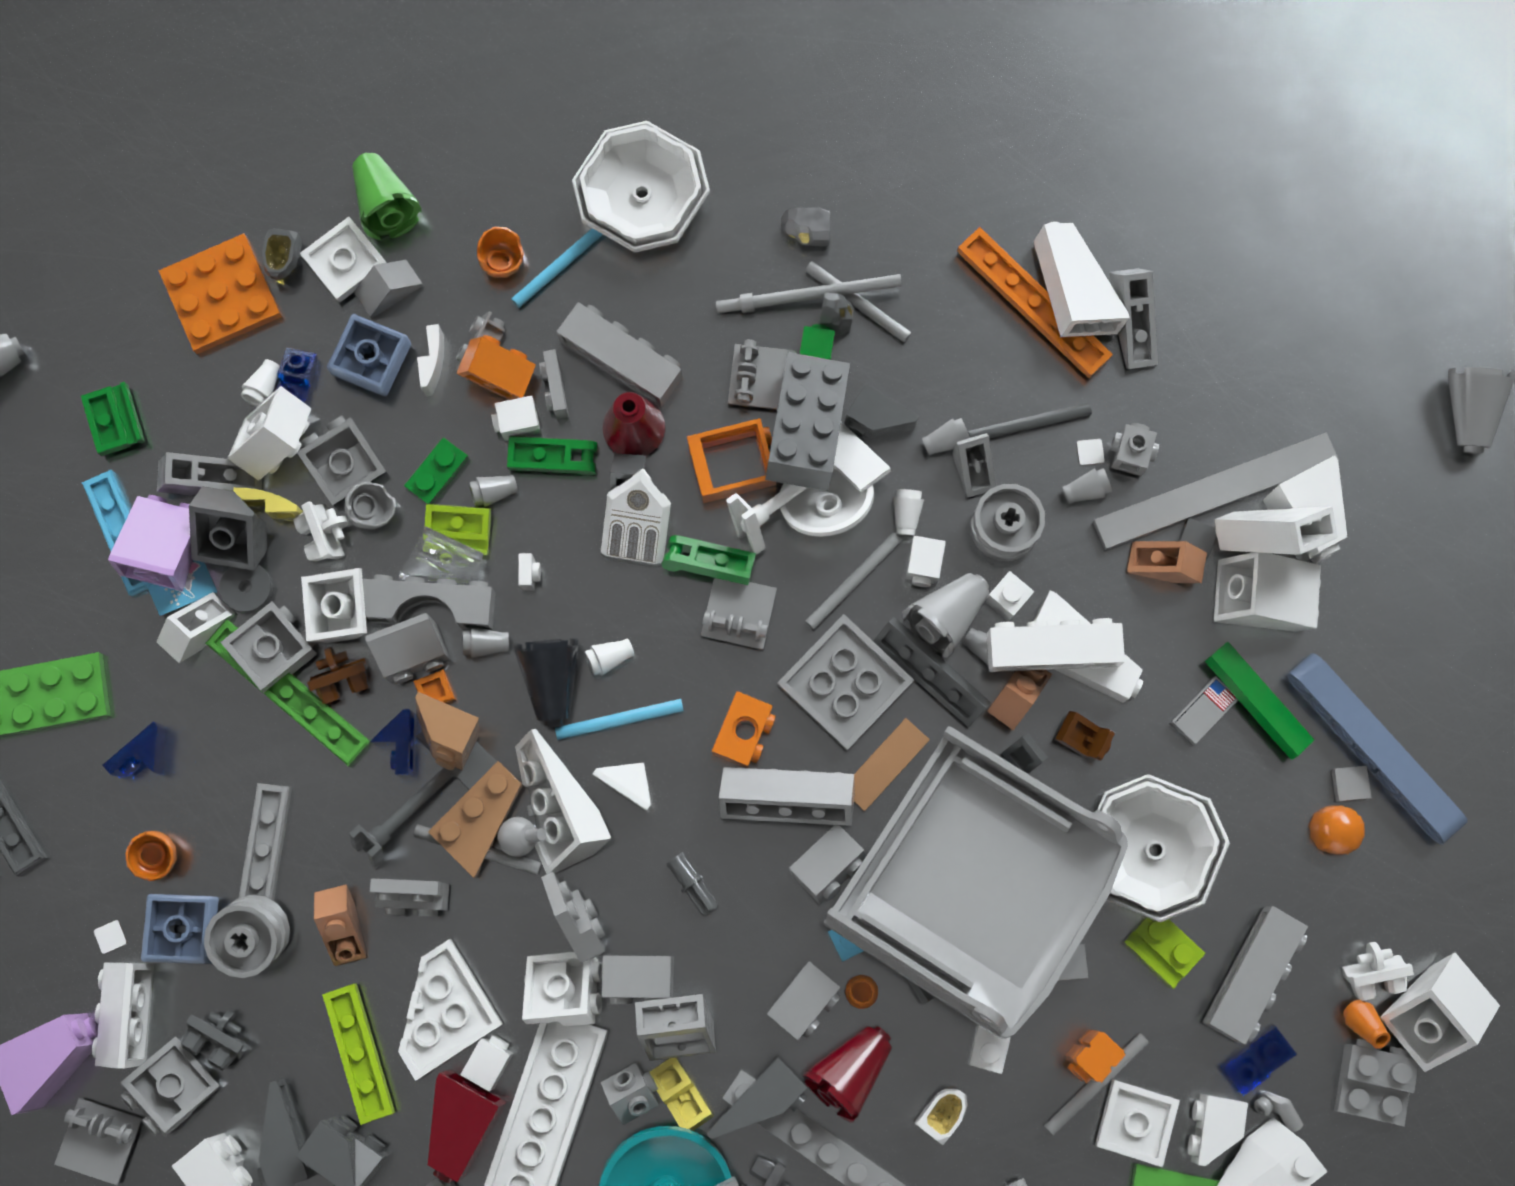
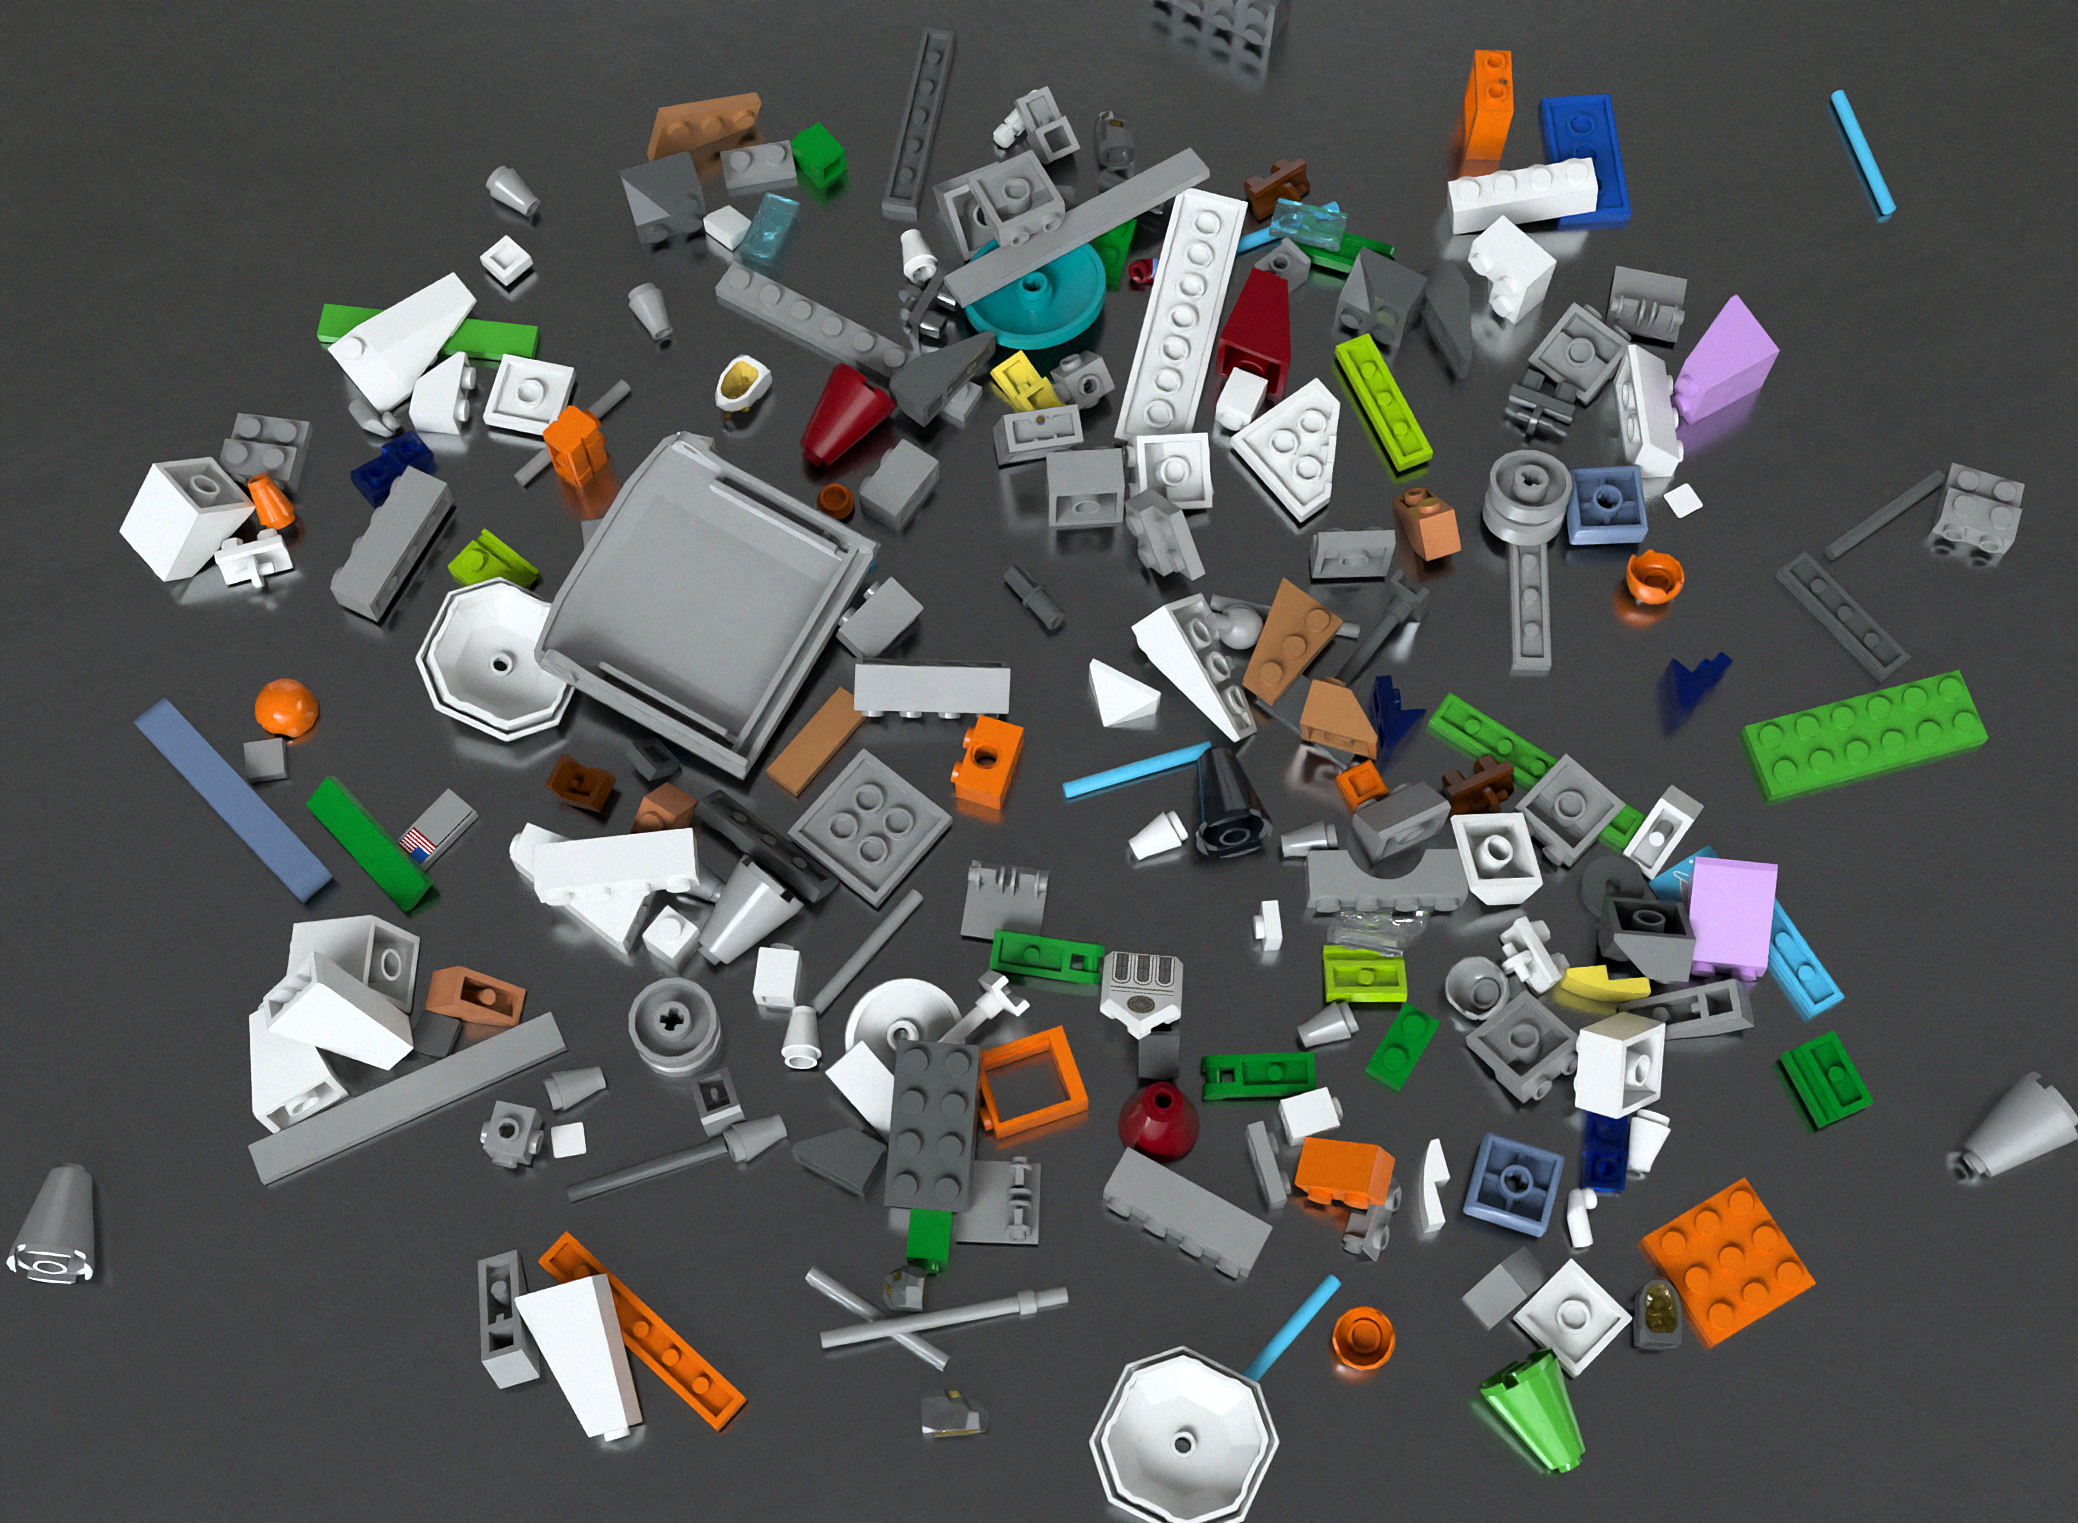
camera: 175 degrees right, 10 degrees down
none -> white arm [1567,1187,1597,1247]

